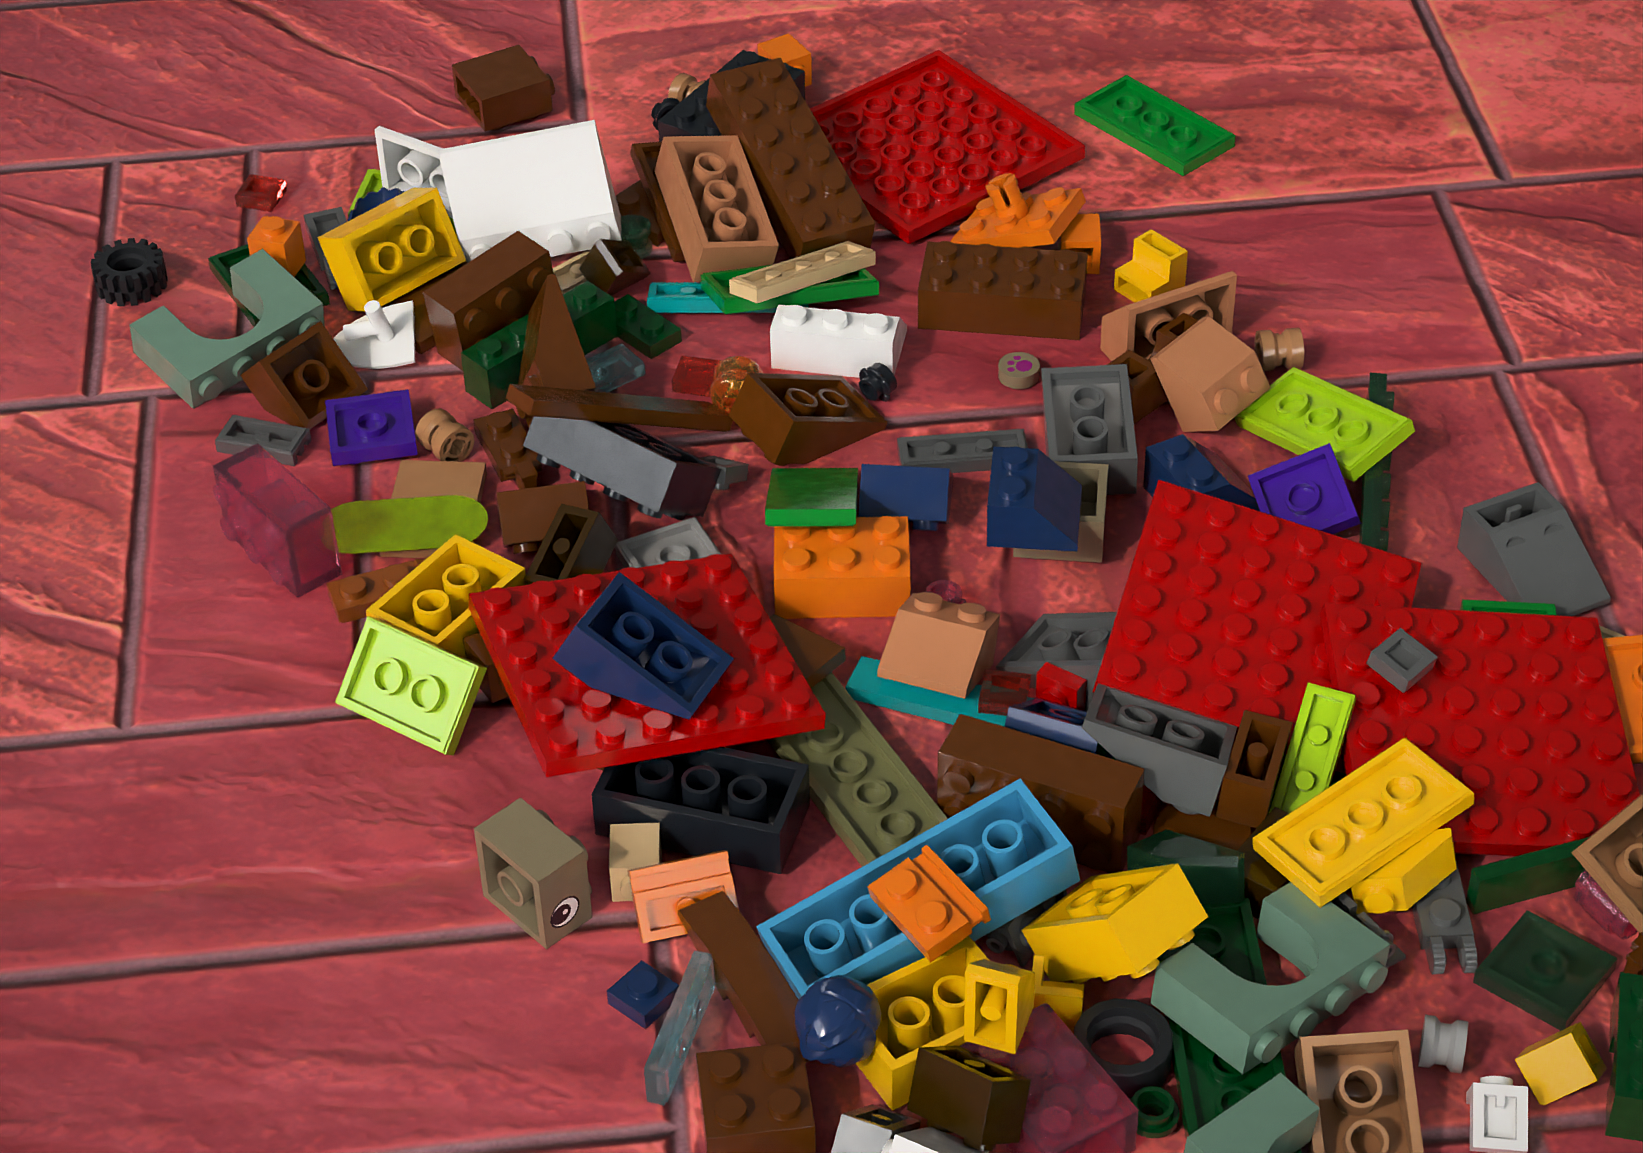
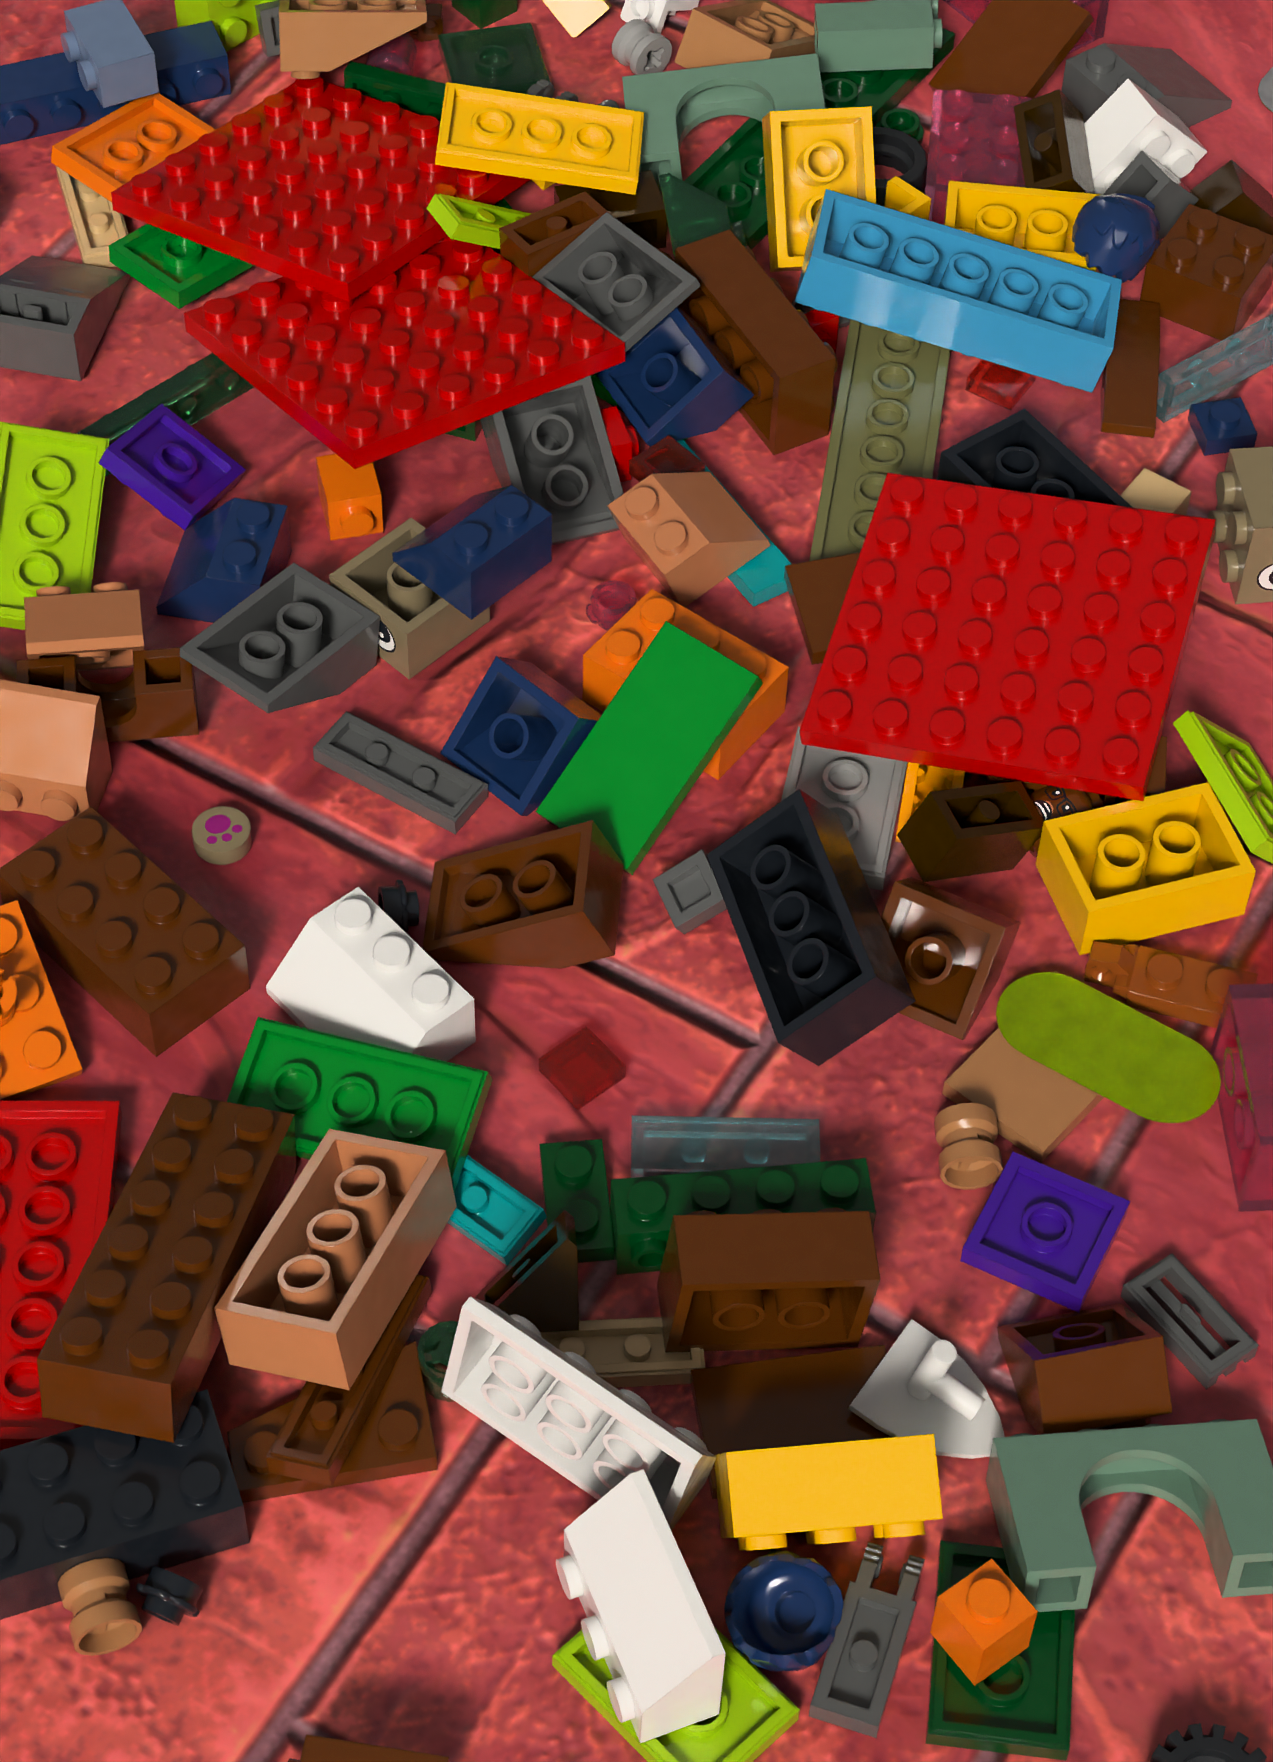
camera: 145 degrees left, 10 degrees up
reddish brown hinge [473,409,542,489] -> none
reddish brown tile [506,384,733,432] -> none
reddish brown slope [516,274,596,428] -> none
dark blue slope [552,572,734,720] -> none
orange plate [627,850,739,943] -> none
clear orange piece [710,356,763,414] -> none
tan tile [729,241,876,303] -> none
orange plate [867,845,991,963] -> none
yellow slope [964,959,1035,1054] -> none
dark grey plate [1366,628,1438,693] -> none

